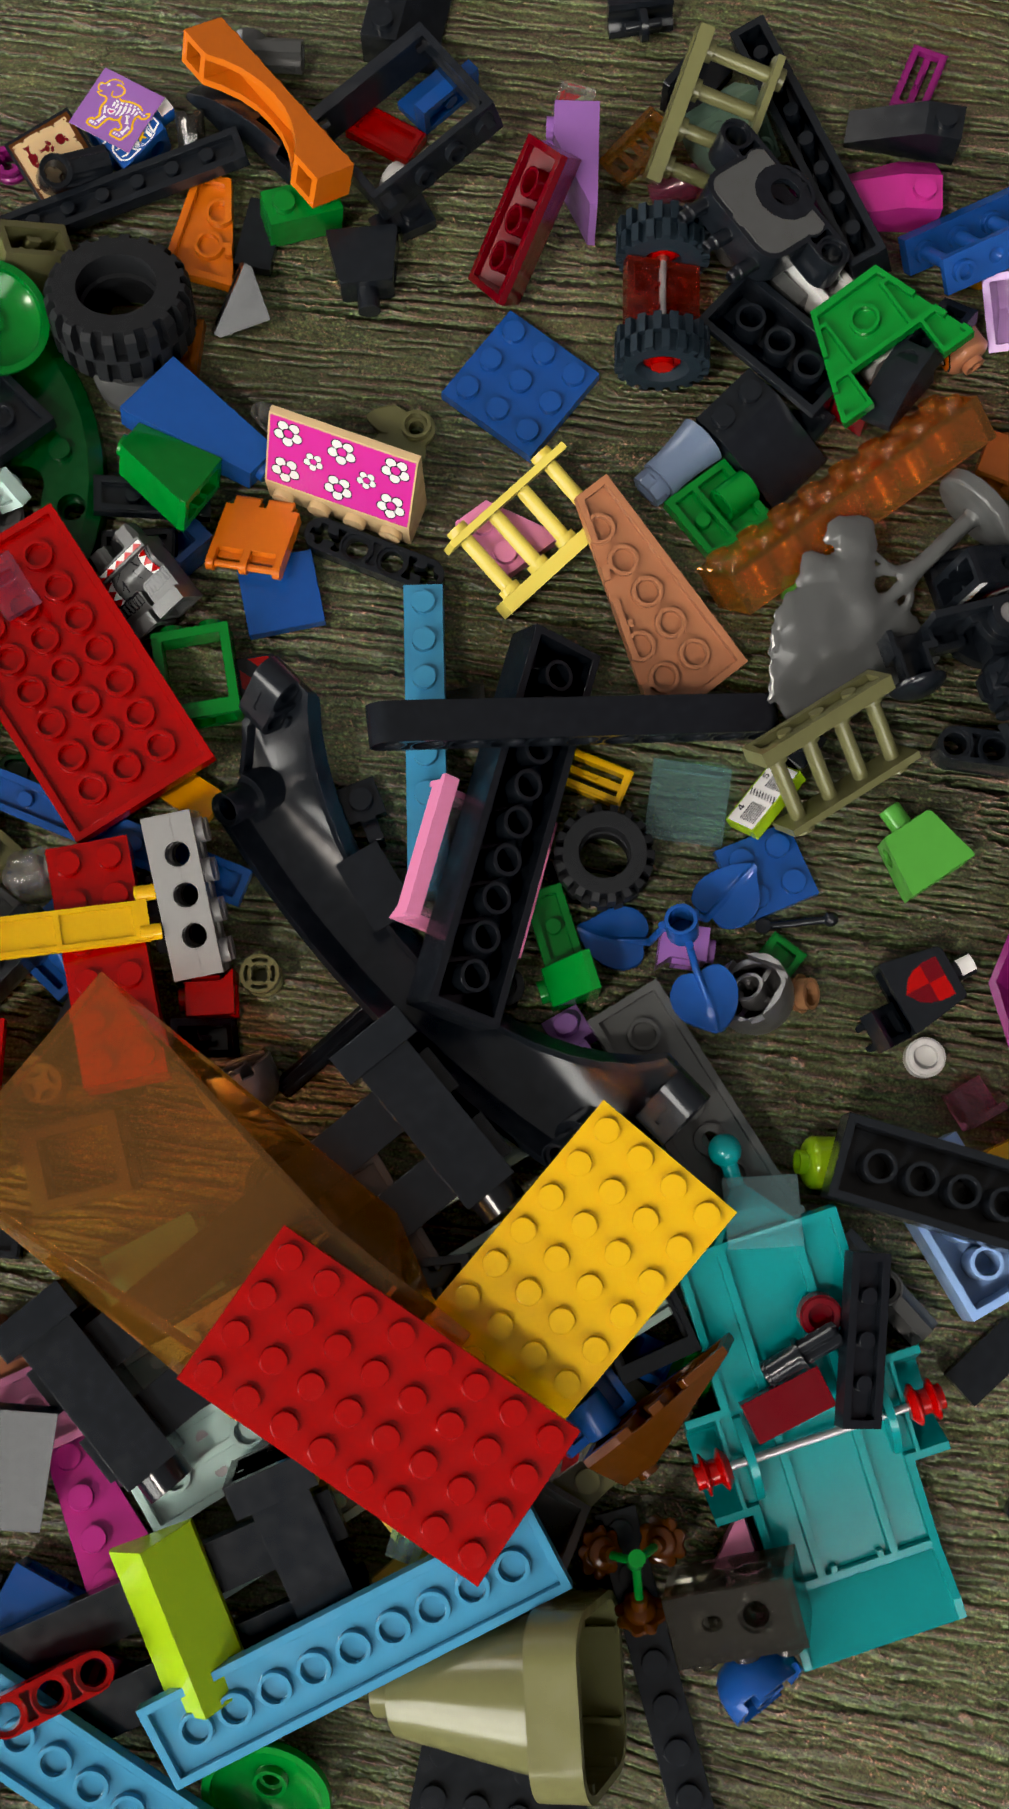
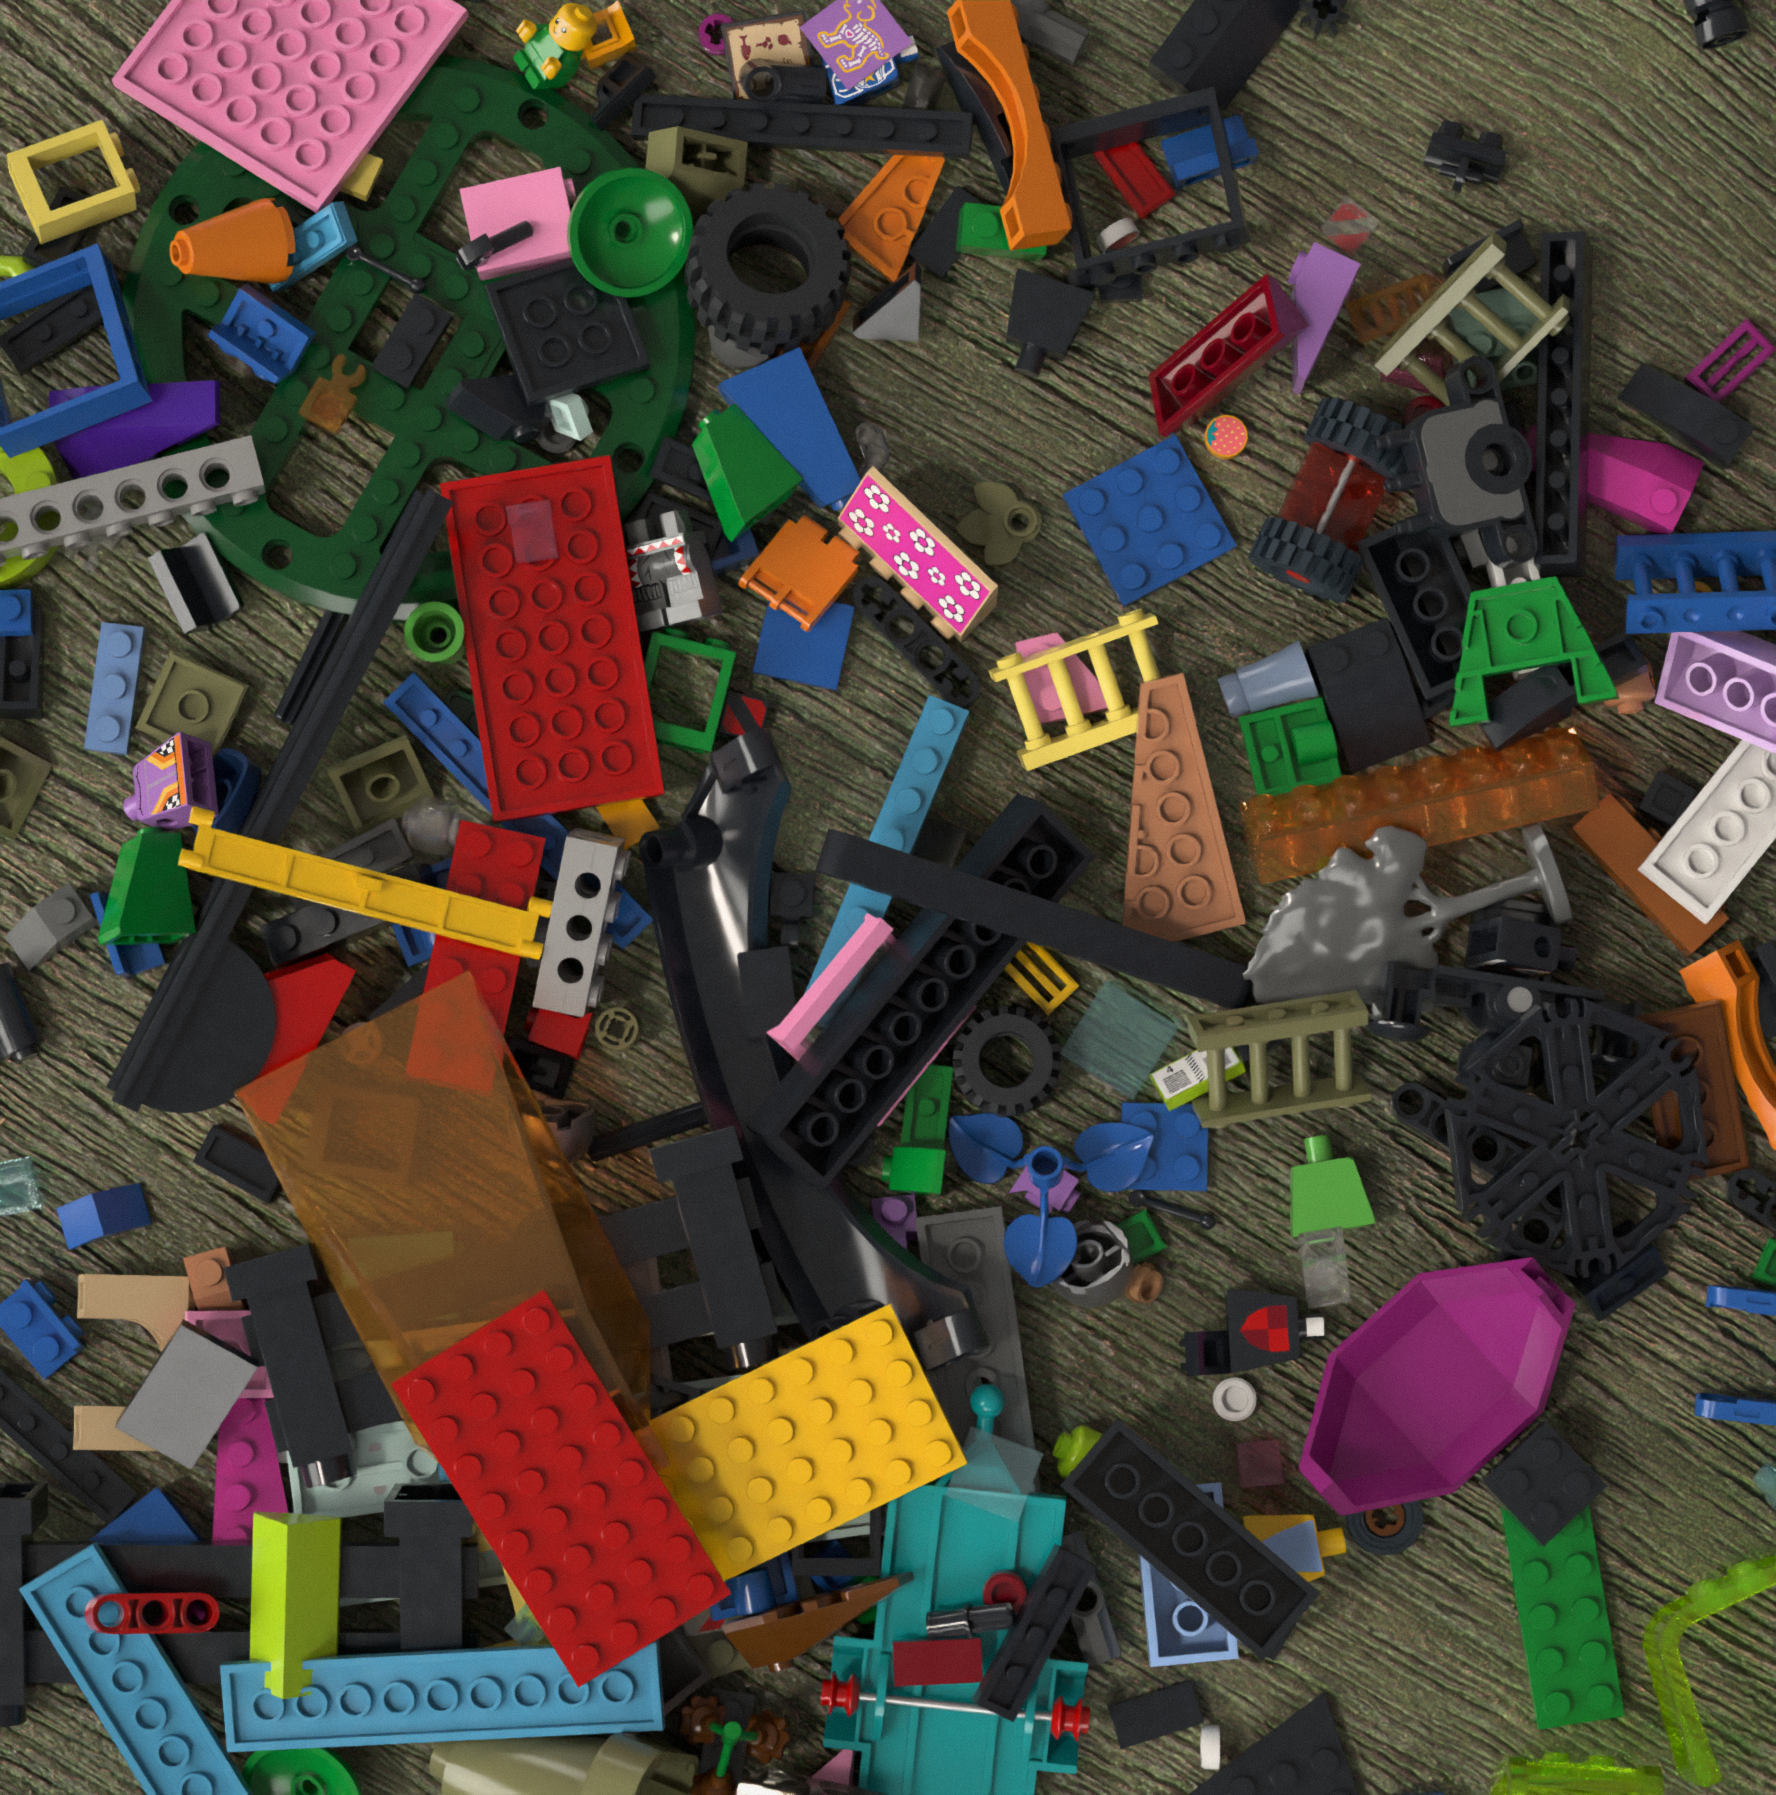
camera: 25 degrees right, 5 degrees up
none -> tile [1204,415,1248,460]
none -> clear slope [1296,1226,1351,1309]

